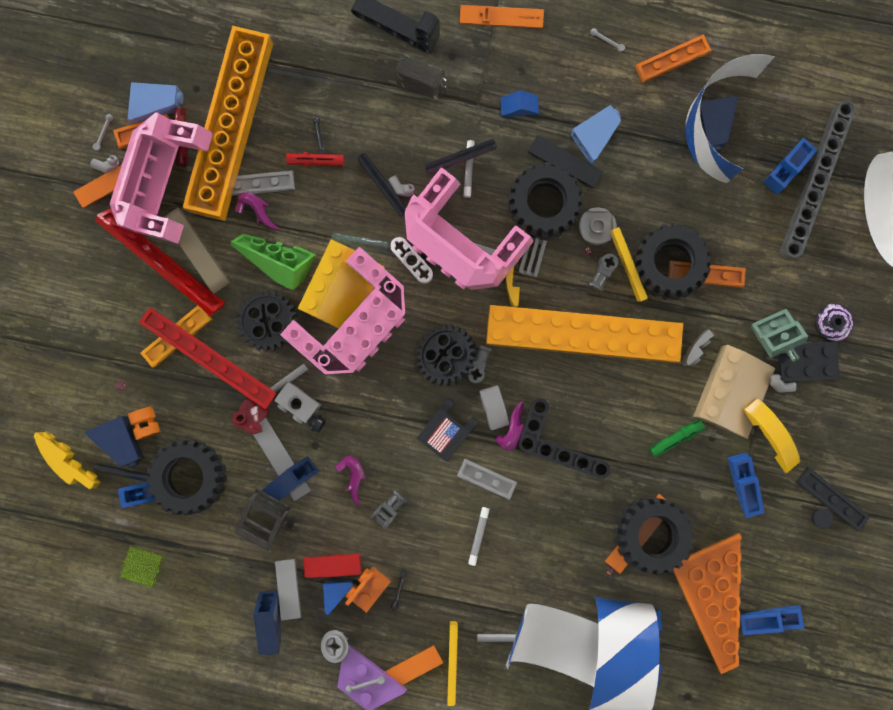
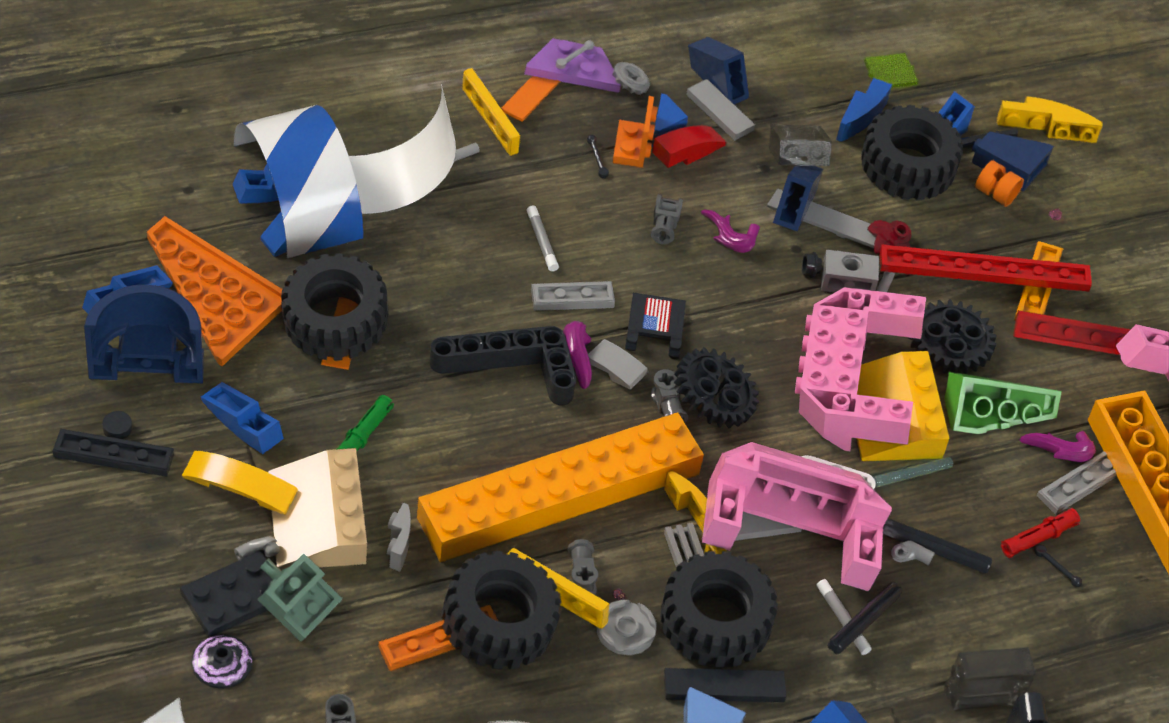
camera: 140 degrees right, 35 degrees down
dark tan beam [163,208,230,294] -> none
none -> dark blue piece [84,285,204,384]
none -> blue slope [836,78,892,142]

